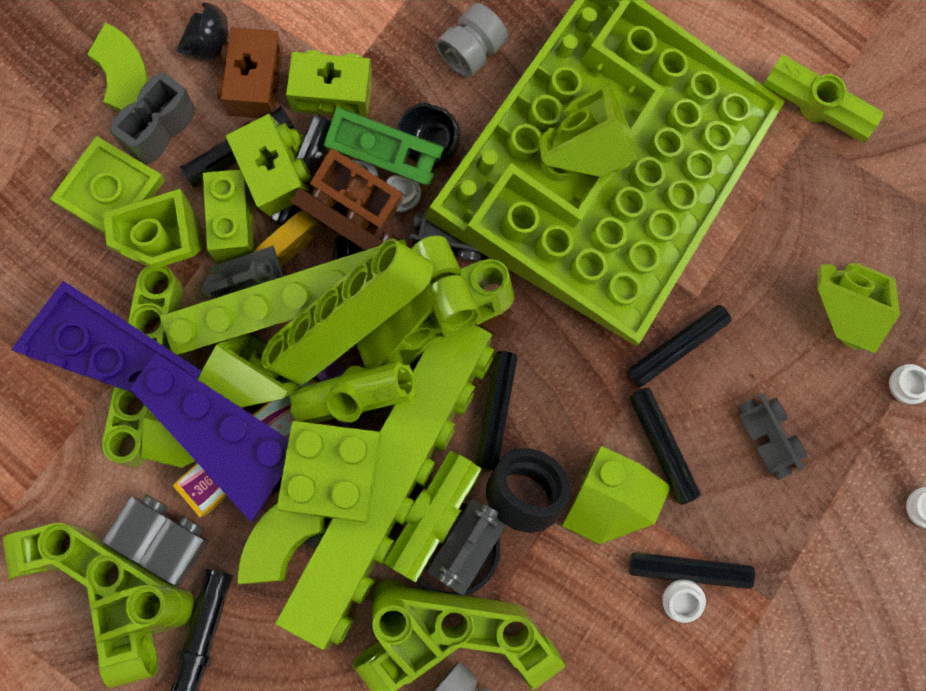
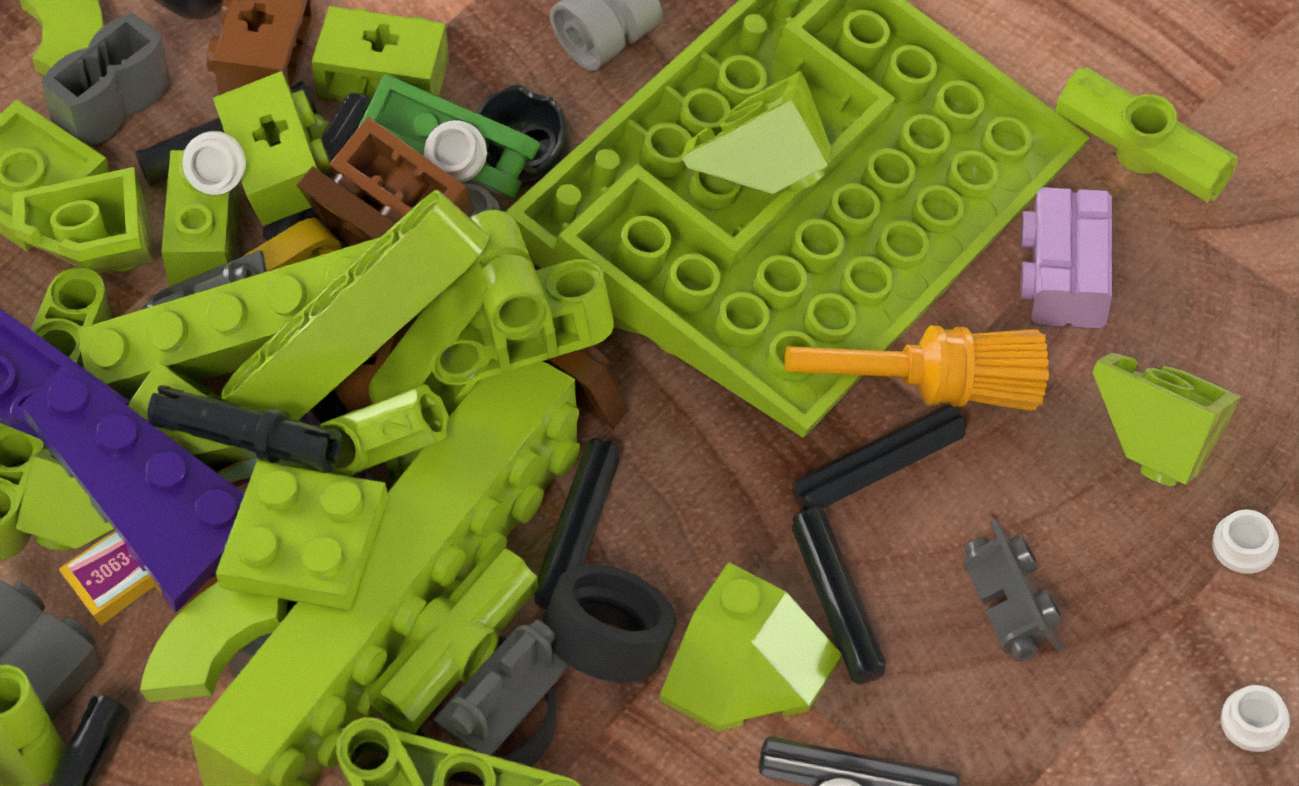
camera: 10 degrees right, 20 degrees down
none -> black pin [147,385,342,473]
none -> white plate [182,131,246,195]
none -> white plate [424,121,487,183]
none -> light orange piece [785,325,1049,411]
none -> lavender brick [1020,187,1112,328]

